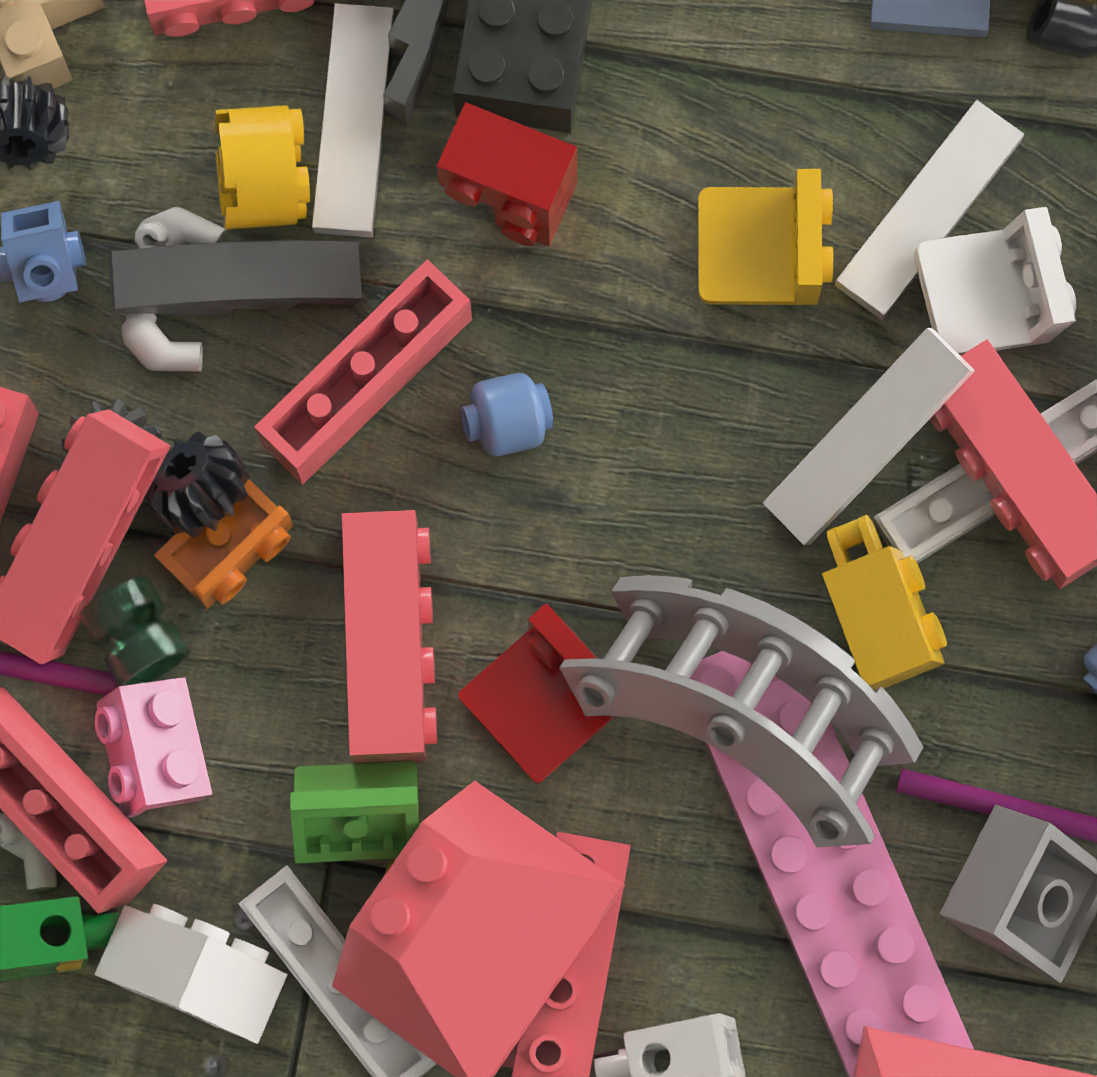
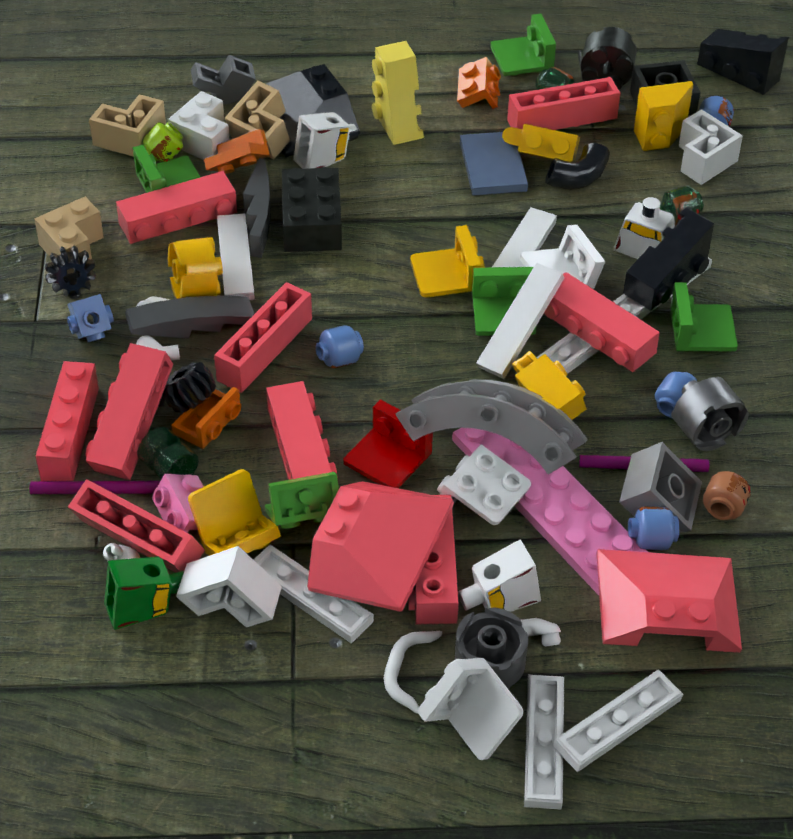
camera: 15 degrees left, 30 degrees down
red brick [437,102,577,247] -> none
none -> yellow bracket [188,469,281,556]
none -> white bracket [437,444,531,525]
none -> bright green bracket [472,267,536,336]
none -> medium blue head [628,506,679,550]

